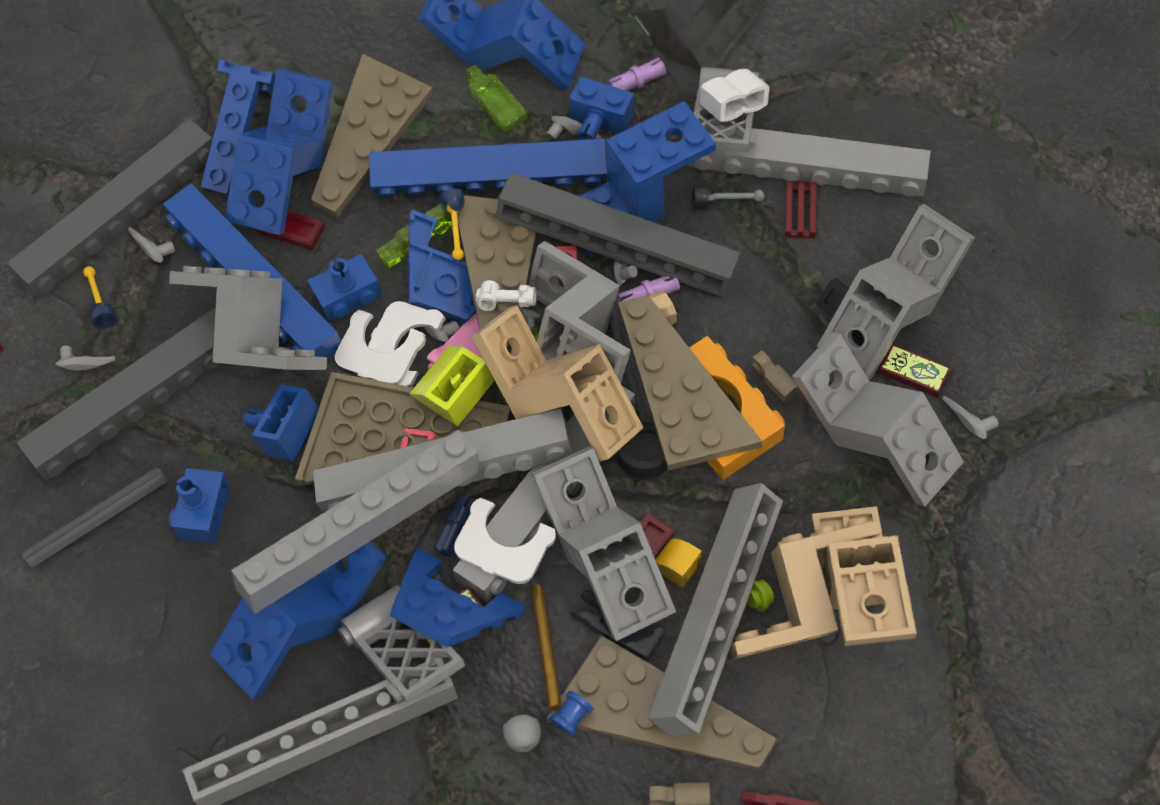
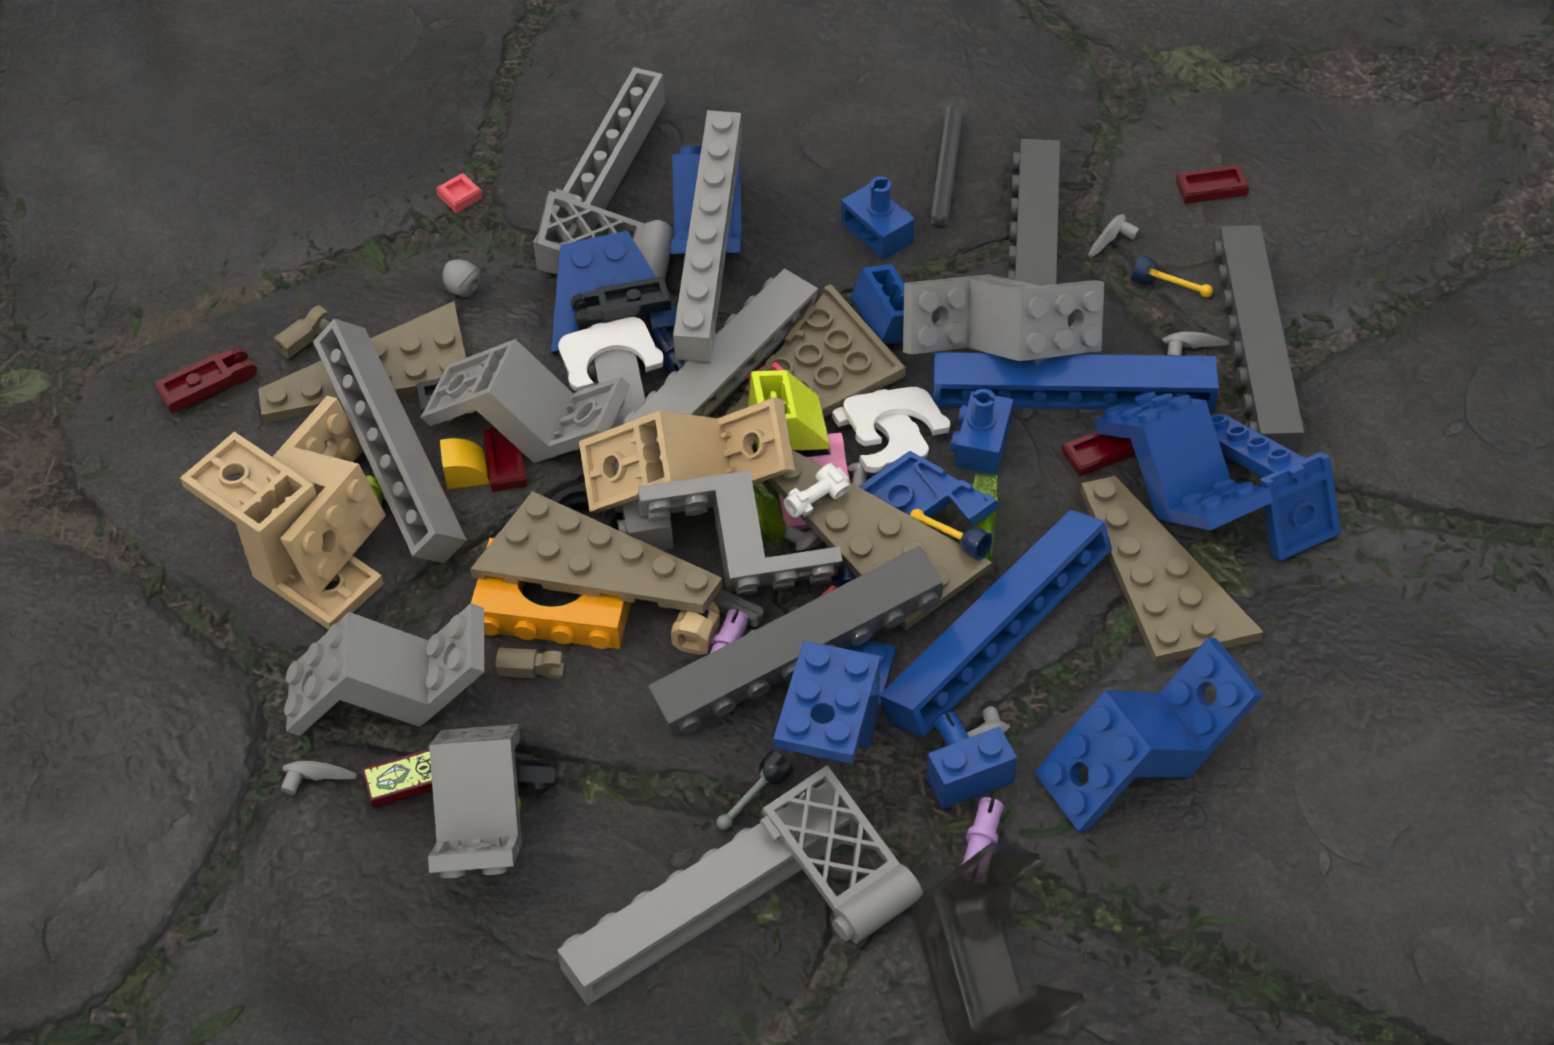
camera: 130 degrees right, 10 degrees down
clear neon green hinge [466,64,528,133] -> none
pearl gold bar [531,584,562,711] -> none
blue bush [549,690,594,737] -> none
white brick [699,69,769,122] -> none
dark red tile [785,181,816,238] -> none
none -> black hinge [570,276,671,328]

